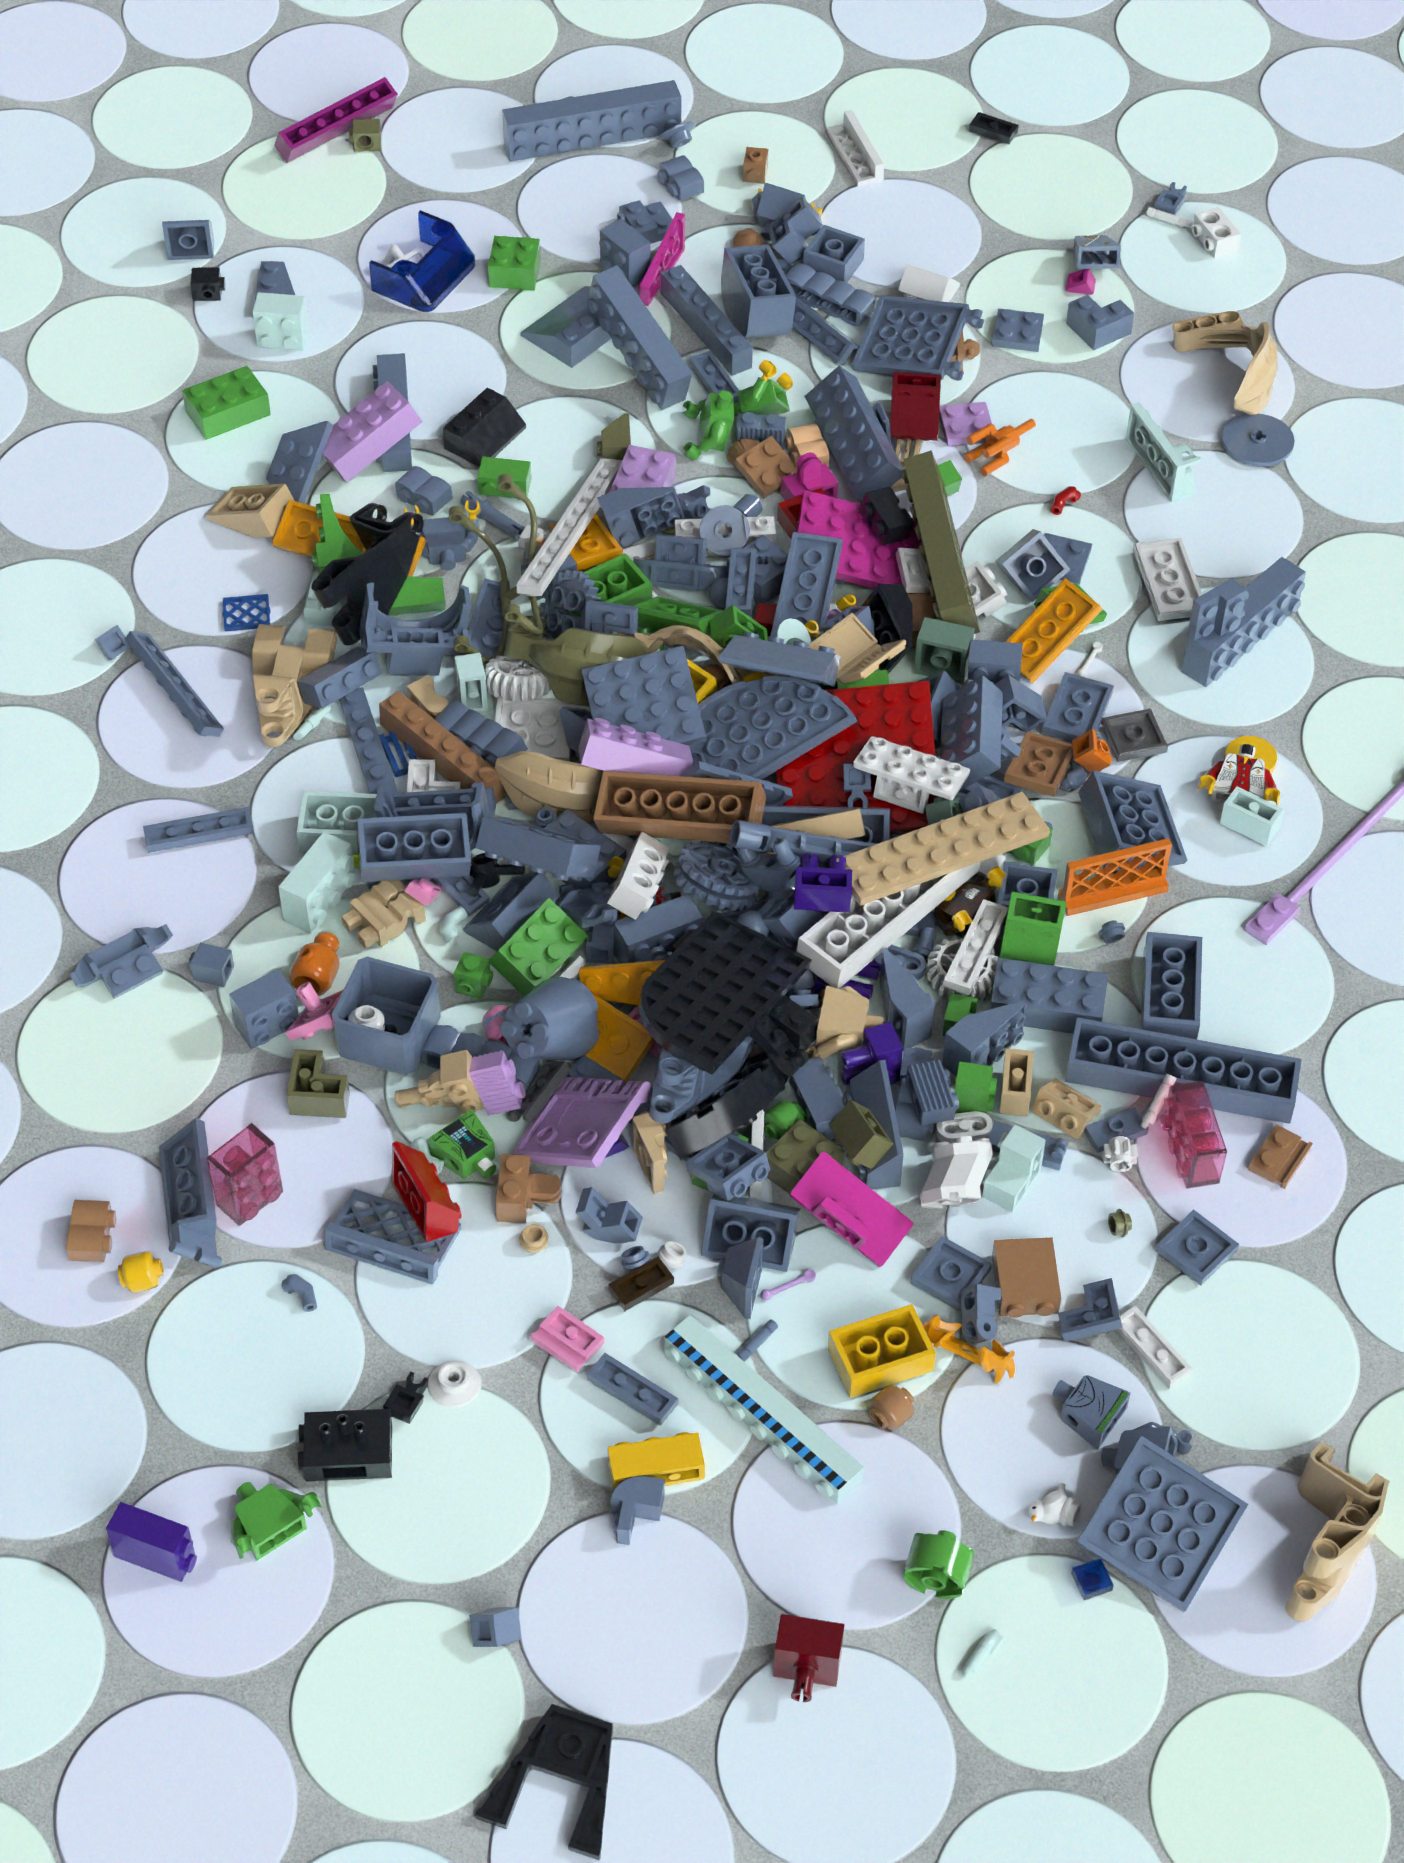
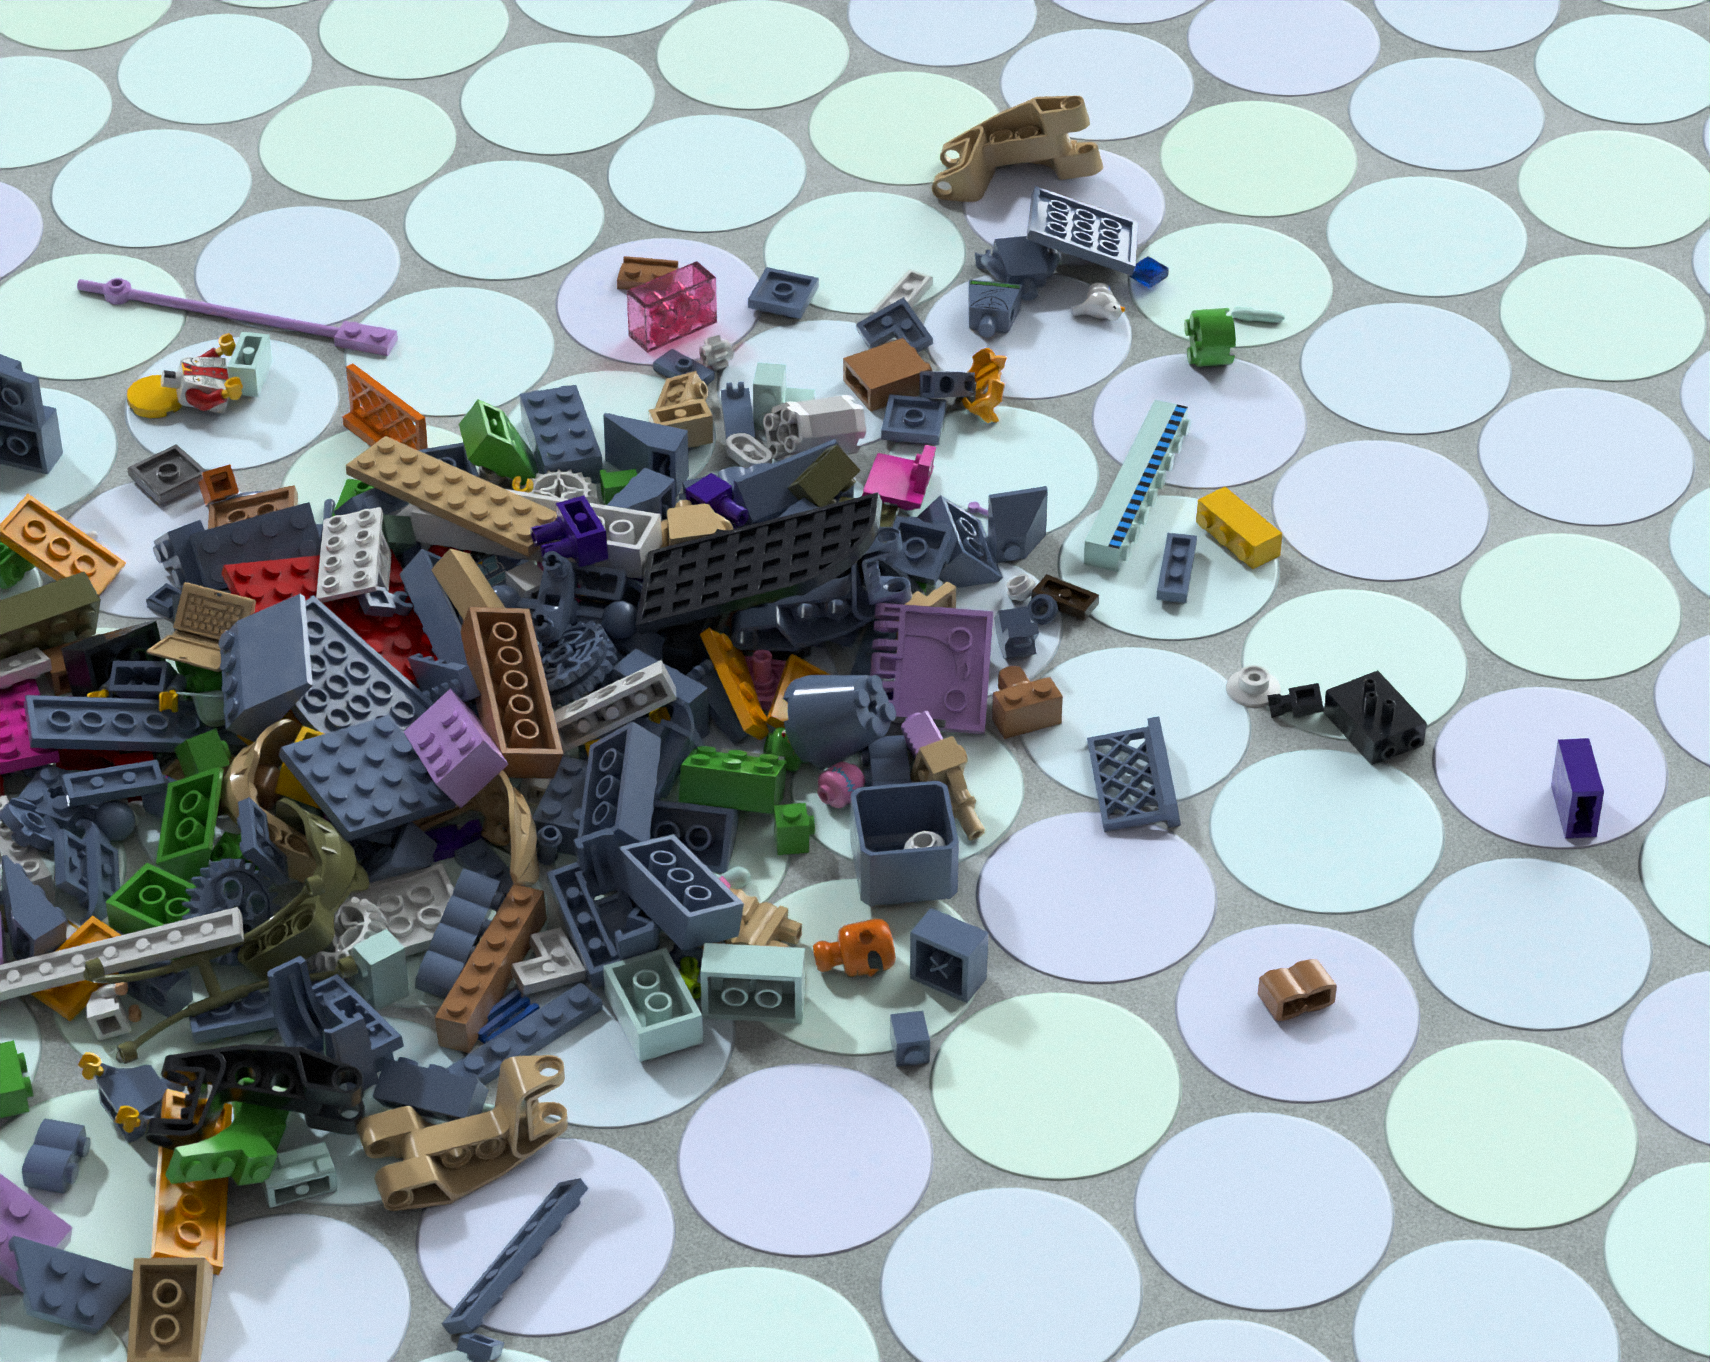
camera: 115 degrees left, 10 degrees down
sand blue plate [69,924,173,999] -> none
yellow head [118,1251,164,1293] -> none
sand blue plate [143,807,254,853] -> none
sand blue hinge [159,1118,222,1268] -> none
clear pink brick [207,1123,283,1226] -> none
blue window [222,594,271,631] -> none
bright green torso [231,1482,323,1561] -> none
sand blue arm [281,1274,317,1312] -> none
bright pink plate [285,982,344,1042] -> none
olive brick [286,1049,350,1118] -> none
red slope [391,1141,462,1242] -> none
tan leg [407,675,448,719] -> none
light aqua arm [410,1137,444,1174] -> none
bright green torso [428,1109,497,1178] -> none
sand blue pin [460,491,525,541] -> none
sand blue panel [469,1607,522,1647] -> none
black wing [475,1704,613,1861] -> none
tan plate [519,1224,549,1253] -> none
bright pink plate [530,1306,605,1373] -> none
sand blue brick [610,1476,665,1545] -> none
sand blue piece [729,820,877,863] -> none
sand blue wheel [736,1319,778,1362] -> none
dark red brick [773,1614,845,1703] -> none
yellow brick [828,1304,936,1398] -> none
medium nougat head [868,1385,914,1430] -> none
sand blue brick [906,1060,959,1126] -> none
sand green brick [914,617,975,685] -> none
white plate [943,899,1009,995] -> none
bright green brick [955,1061,997,1114] -> none
sand blue brick [968,639,1023,685] -> none
sand blue plate [1042,672,1114,741] -> none
sand blue brick [1065,1017,1302,1124] -> none
sand blue slope [1078,770,1188,871] -> none
sand blue plate [1098,920,1125,944] -> none
olive plate [1108,1209,1132,1237] -> none
sand blue brick [1140,932,1203,1039] -> none
white wheel [1140,1073,1177,1129] -> none

